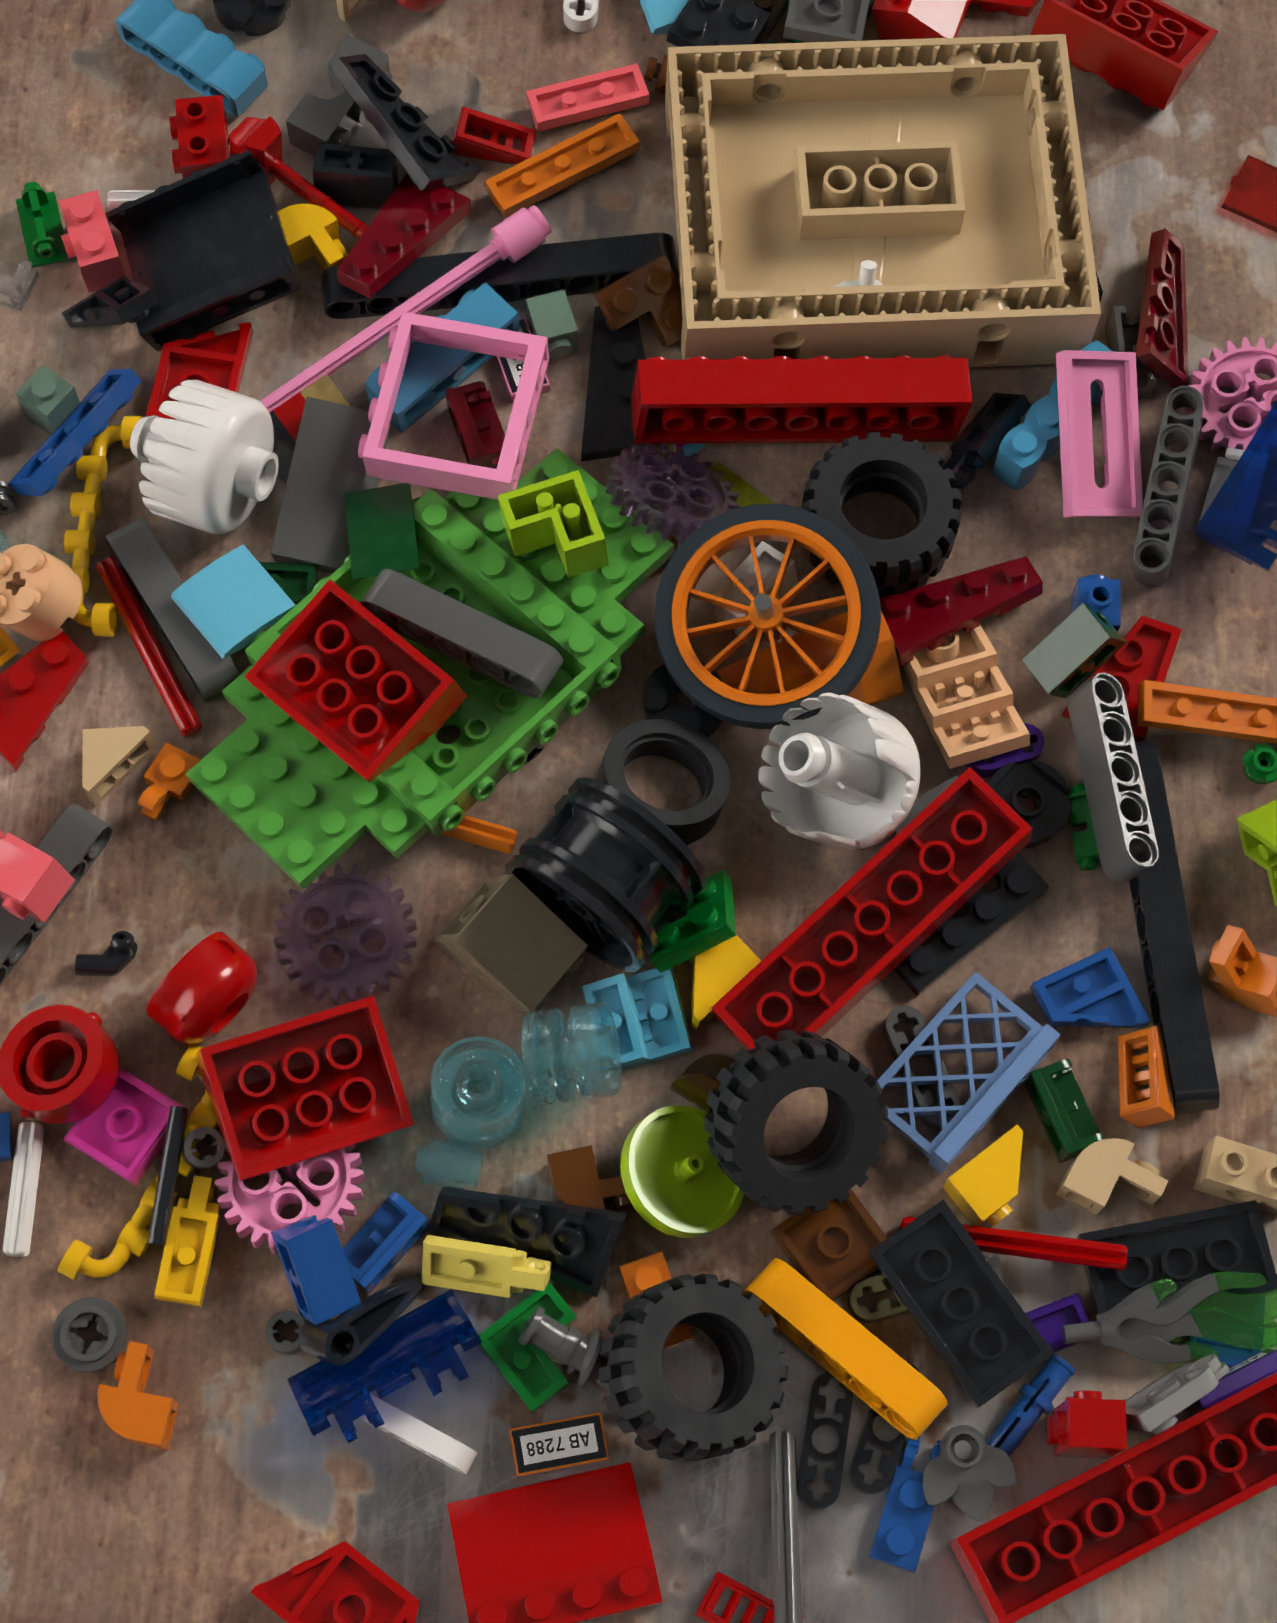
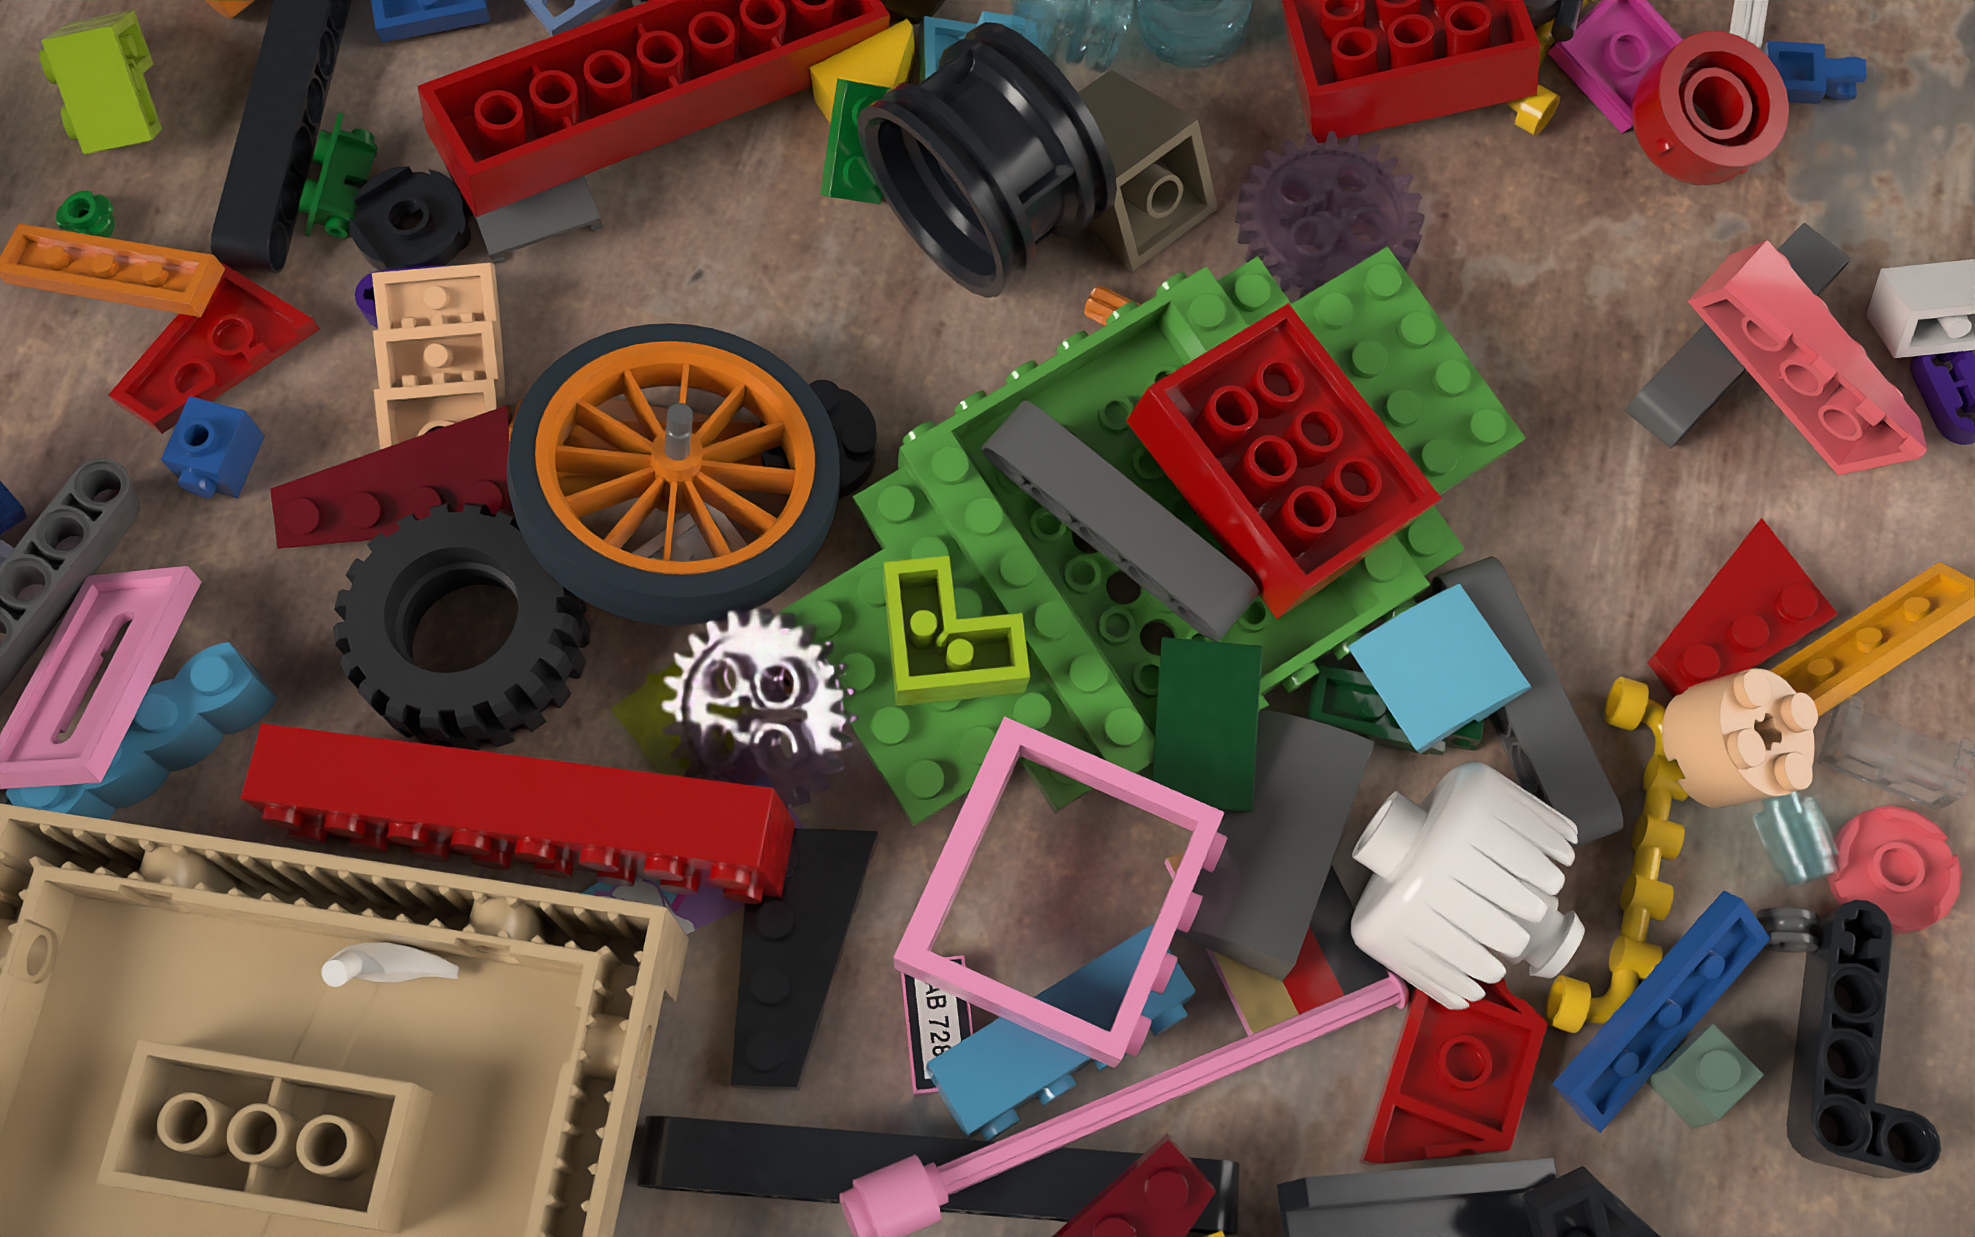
camera: 165 degrees left, 0 degrees up
black arm [75,931,137,976] -> none
tan slope [82,726,157,806] -> none
red axle [96,556,202,737] -> none
orange plate [137,742,201,821] -> none
red piece [146,931,258,1045] -> none
dark red hinge [445,381,505,469] -> none
sand green brick [525,290,578,359] -> none
reddish brown plate [593,255,683,347] -> none
black tyre [596,719,731,845] -> none
white piece [758,692,921,850] -> none
black hinge [942,393,1031,489] -> none
hinge [1022,603,1127,699] -> none
dark grey beam [1068,672,1159,884] -> none

